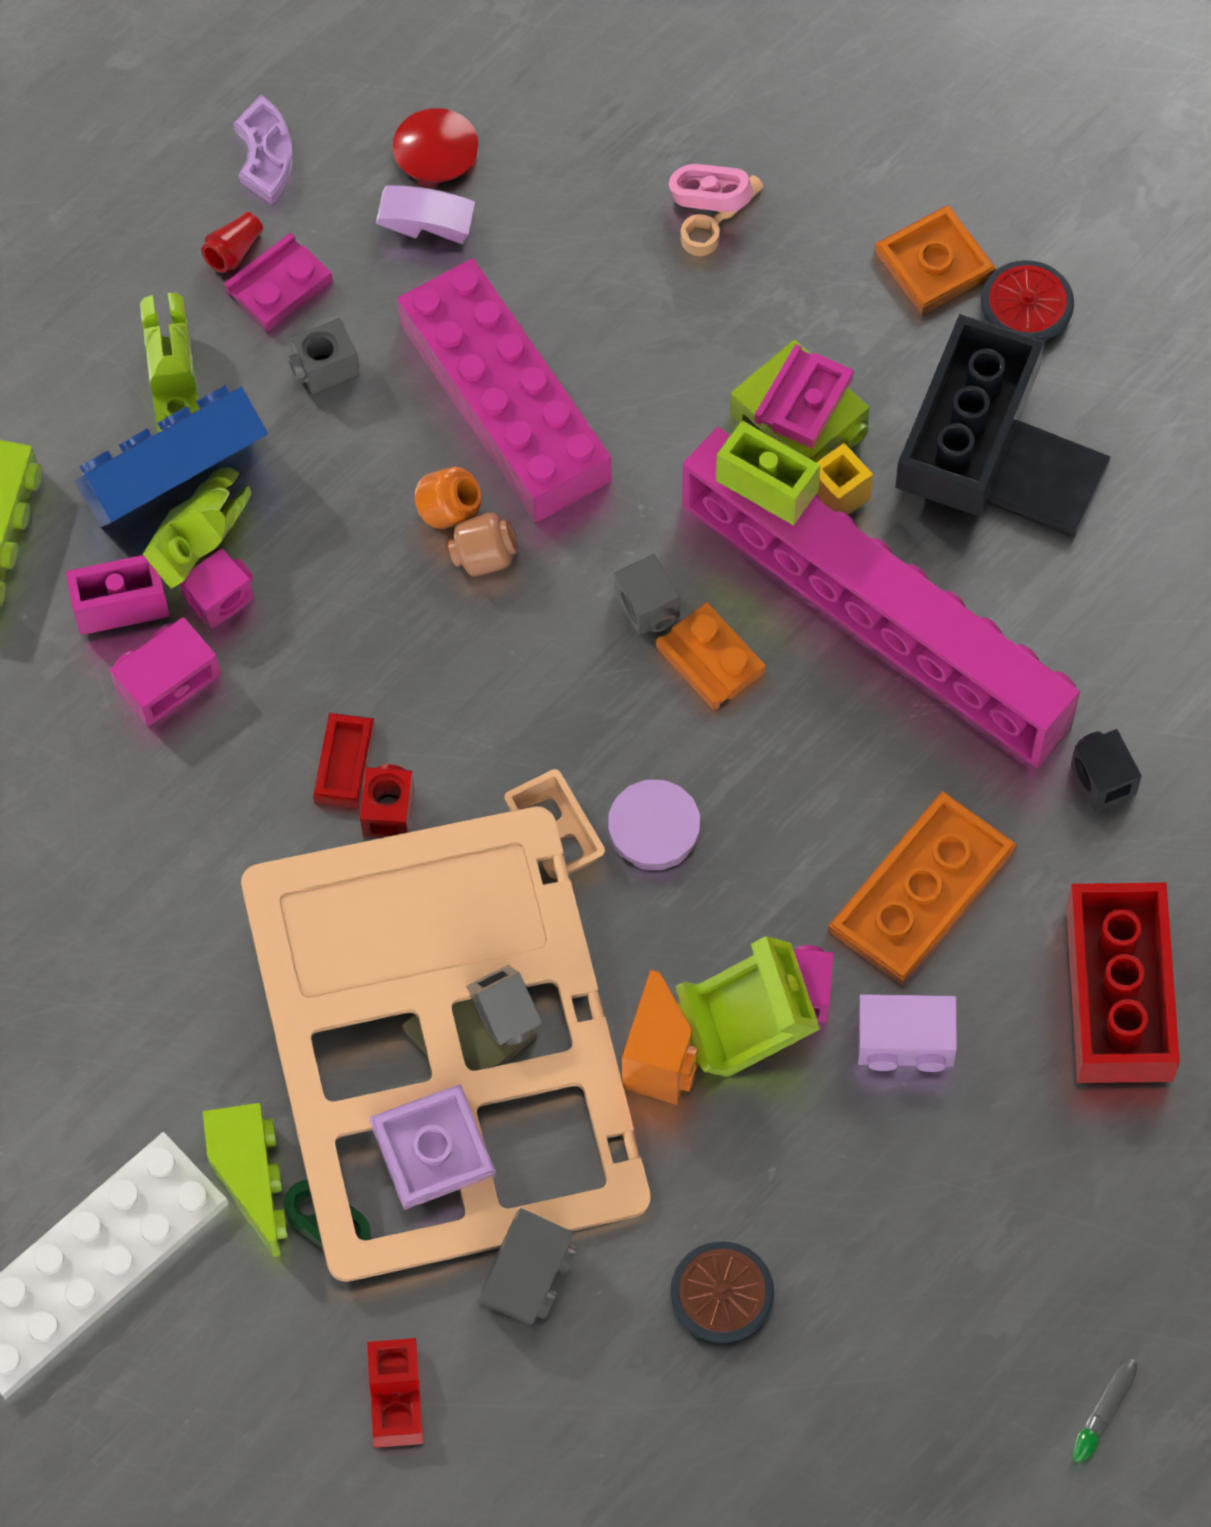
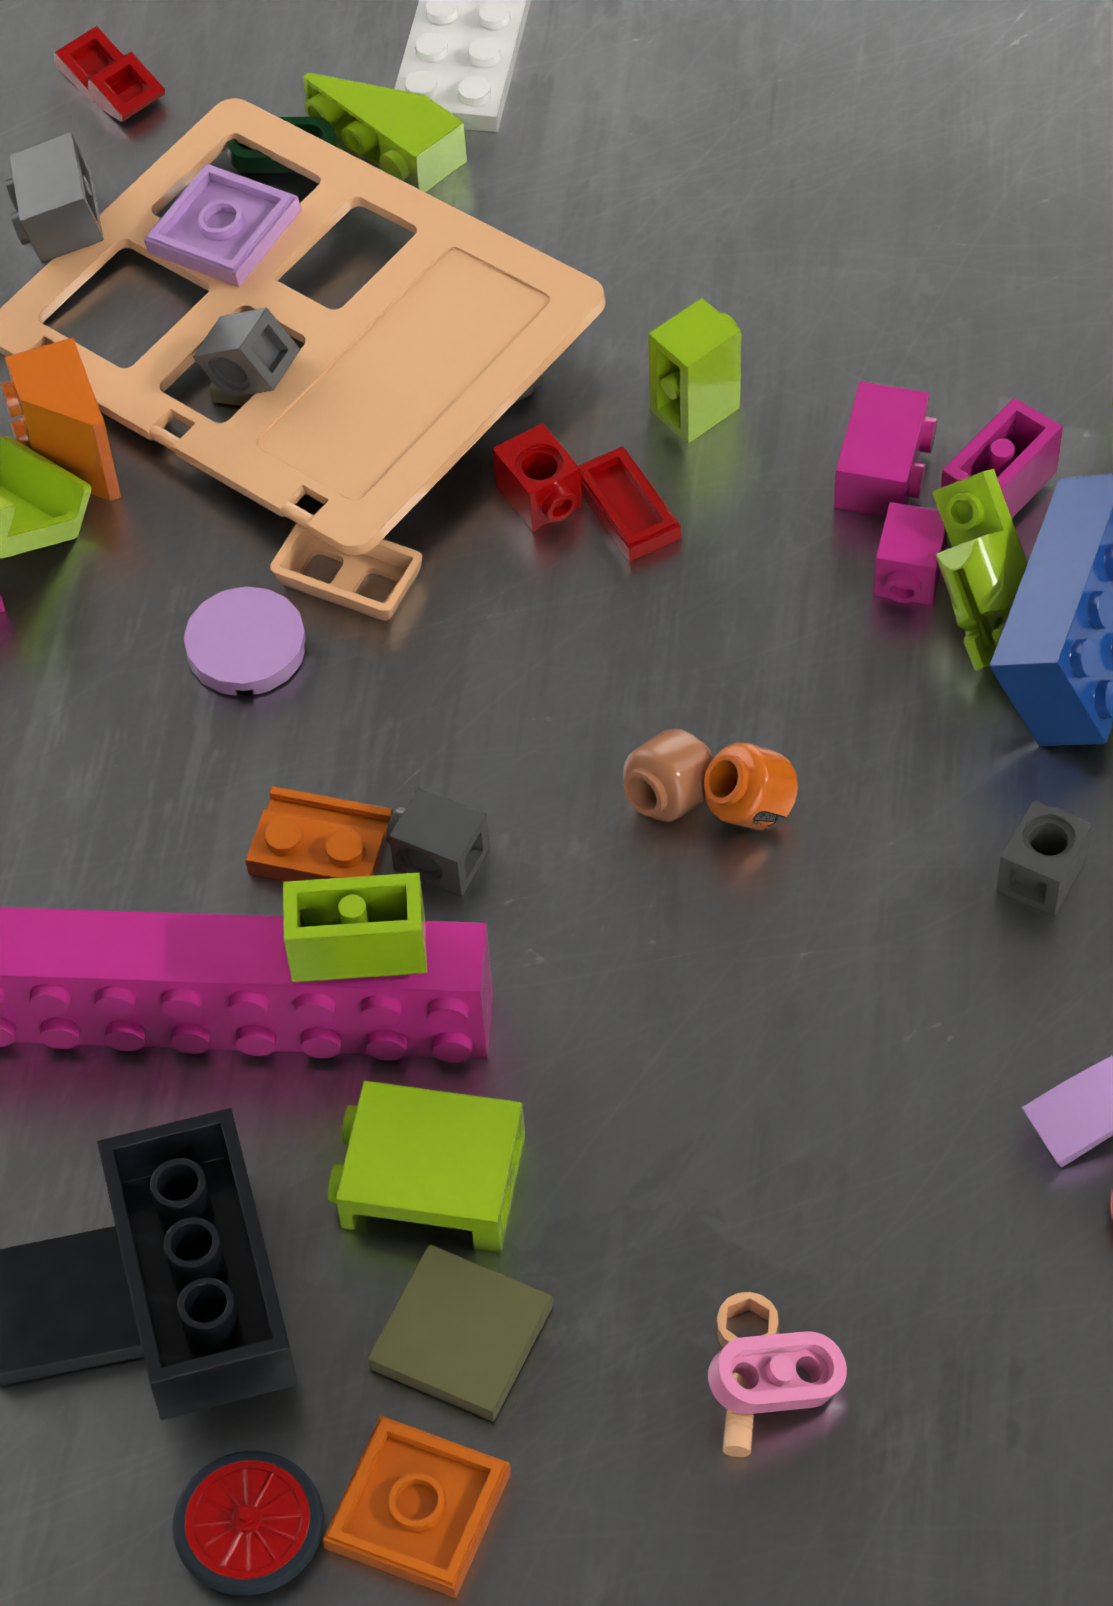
camera: 145 degrees right, 10 degrees down
dark pink brick [397,258,612,524] -> none
dark pink plate [754,344,854,449] -> none
yellow brick [816,443,873,515] -> none
none -> olive tile [367,1244,553,1422]
none -> lime brick [648,298,742,444]

